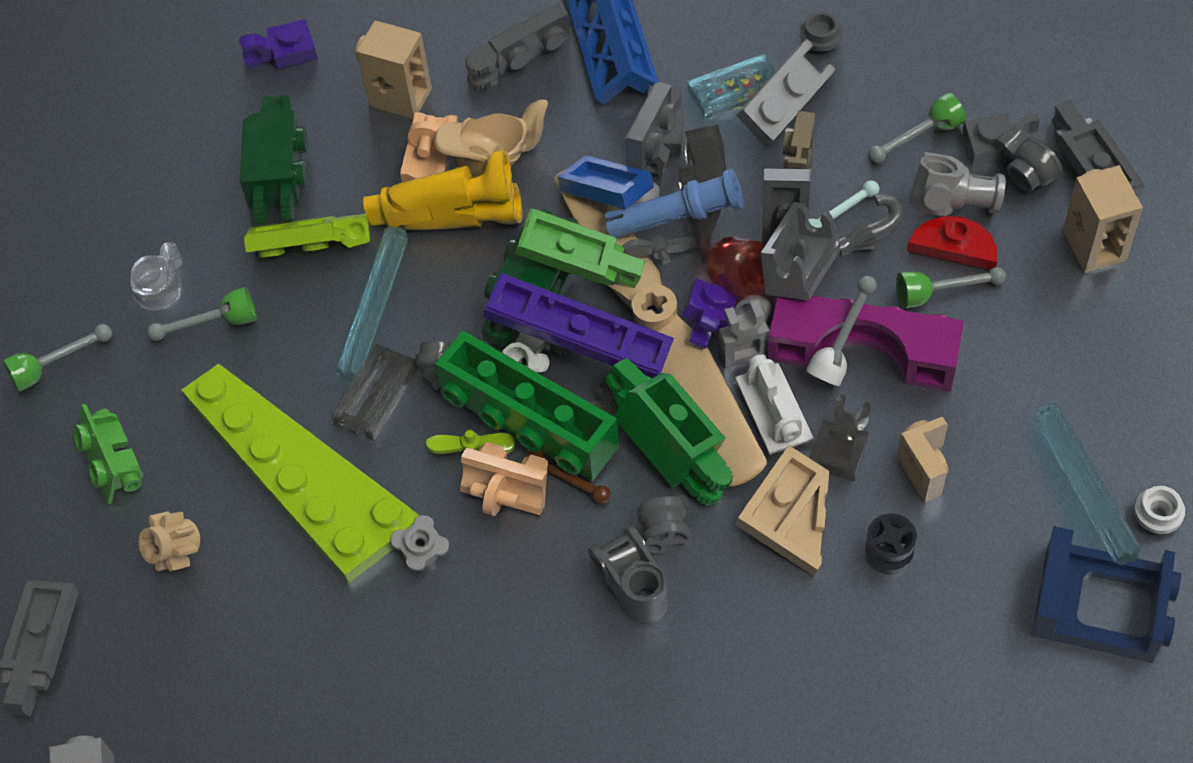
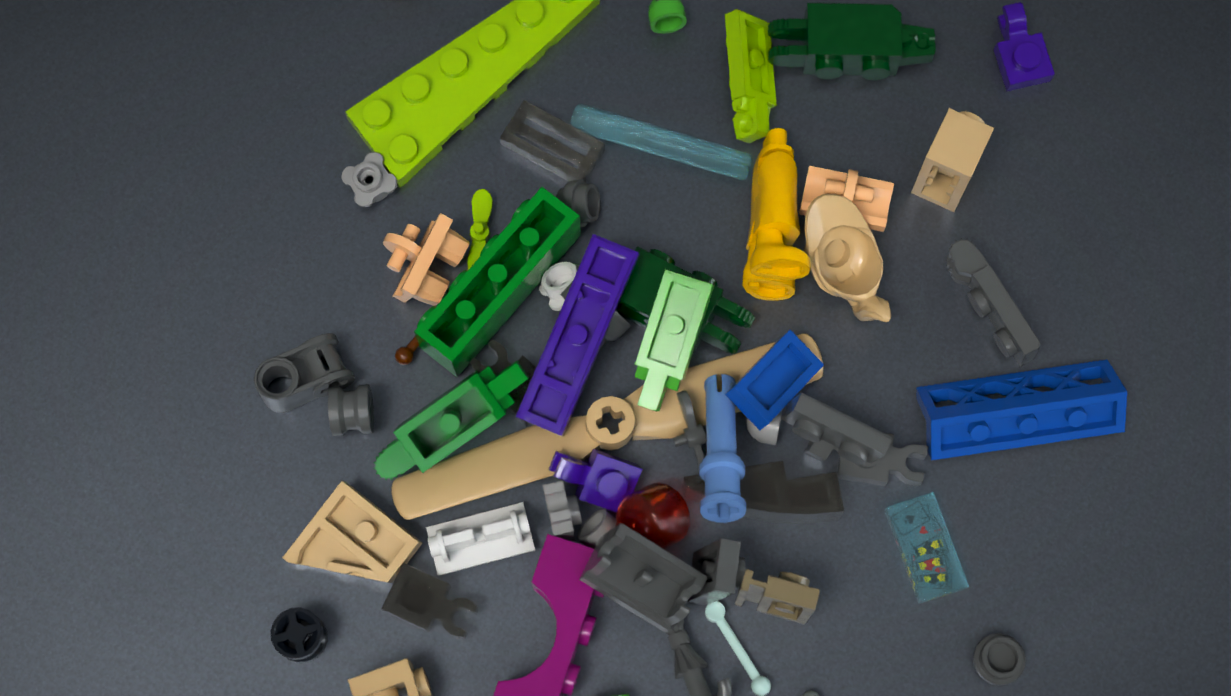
camera: 90 degrees right, 15 degrees up
light grey hinge [736,39,836,146] -> none
hinge [806,276,877,386] -> none

